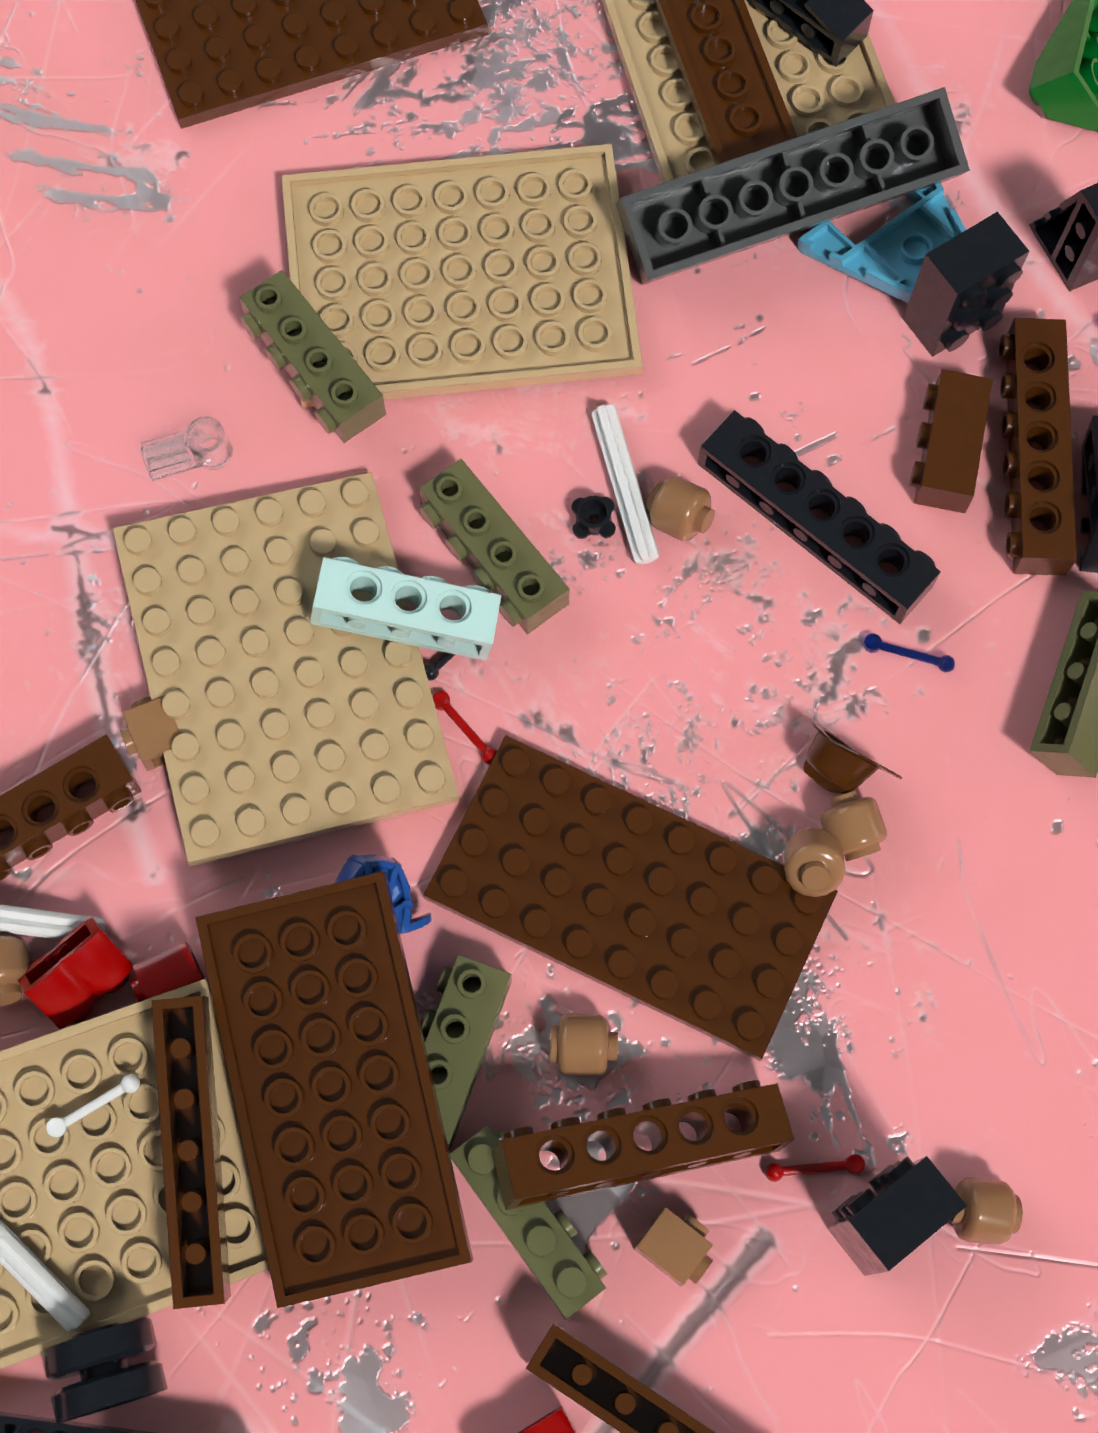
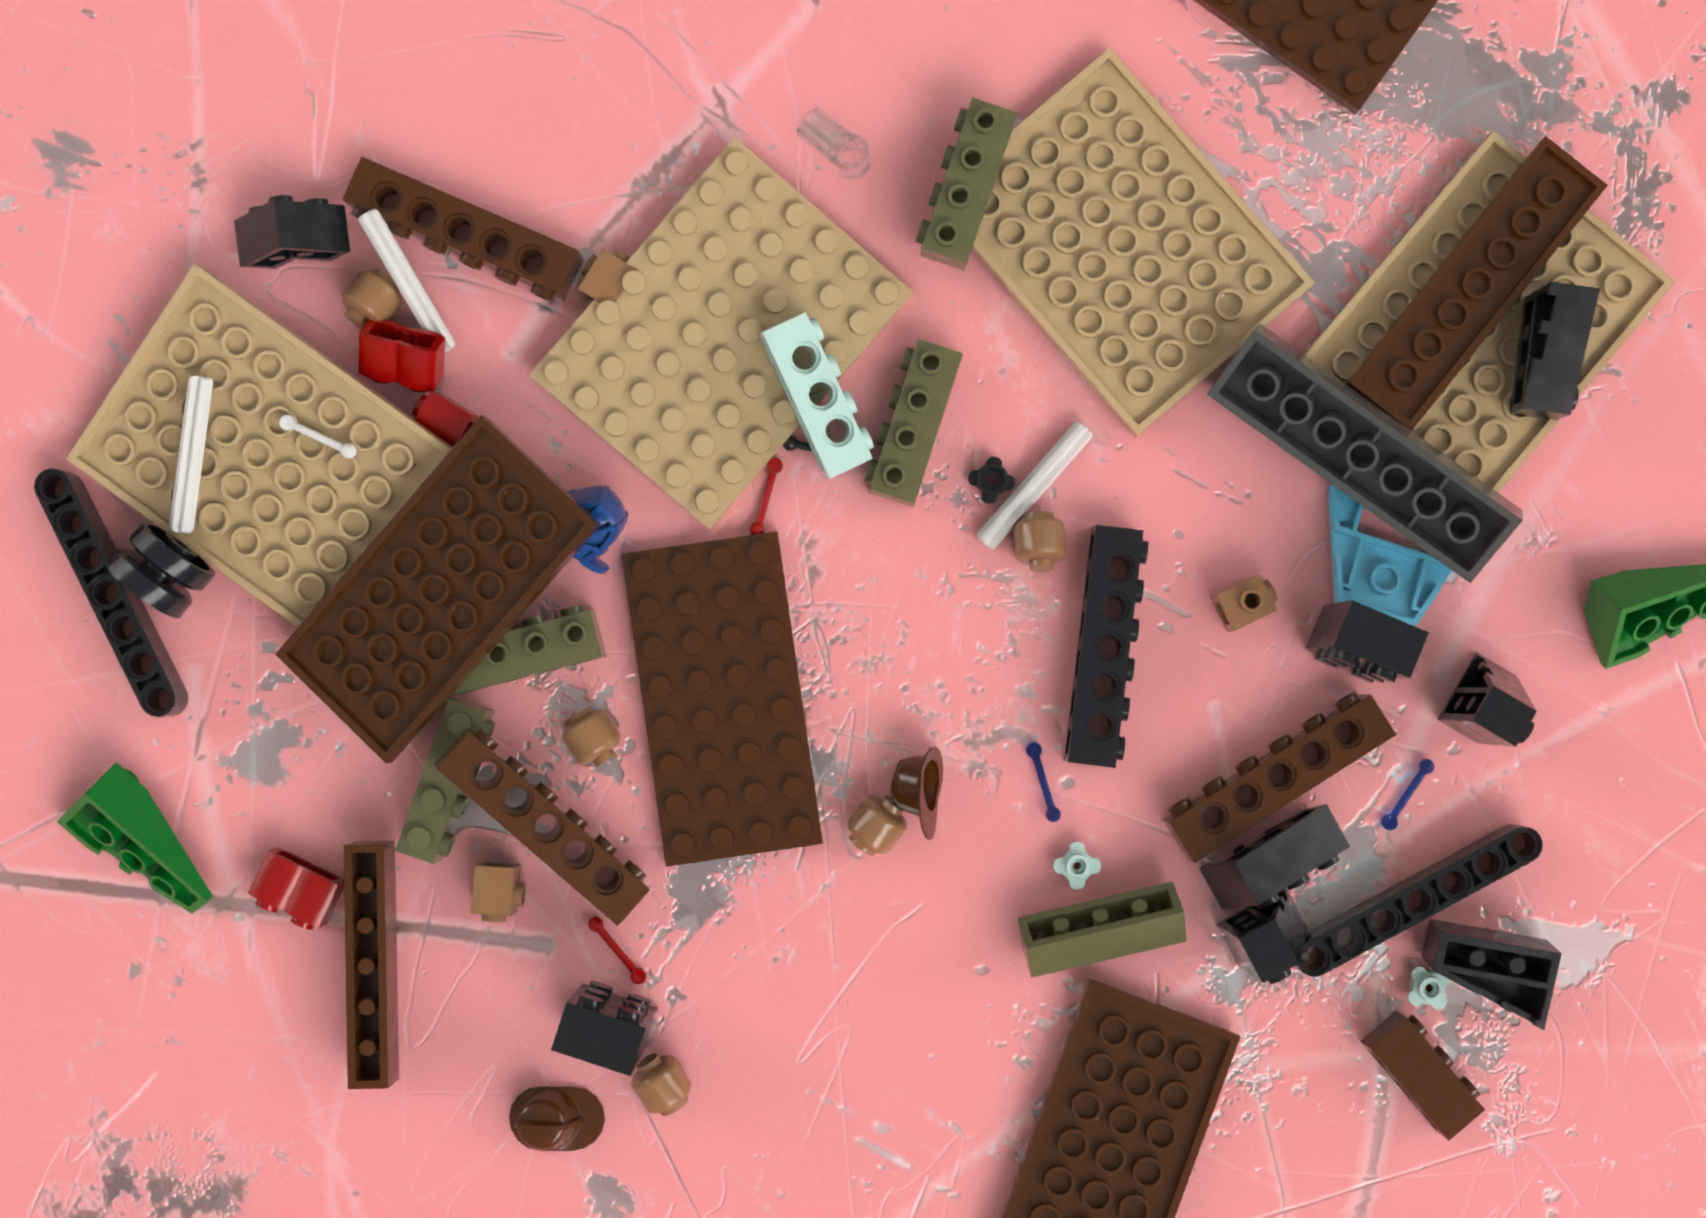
camera: 55 degrees right, 15 degrees up
reddish brown brick [151,995,231,1309] -> none
medium nougat head [783,828,846,897] -> none
reddish brown brick [909,369,993,513] -> none
none -> reddish brown piece [509,1087,605,1151]
none -> light aqua plate [1053,842,1101,890]
none -> medium nougat brick [1210,575,1278,632]

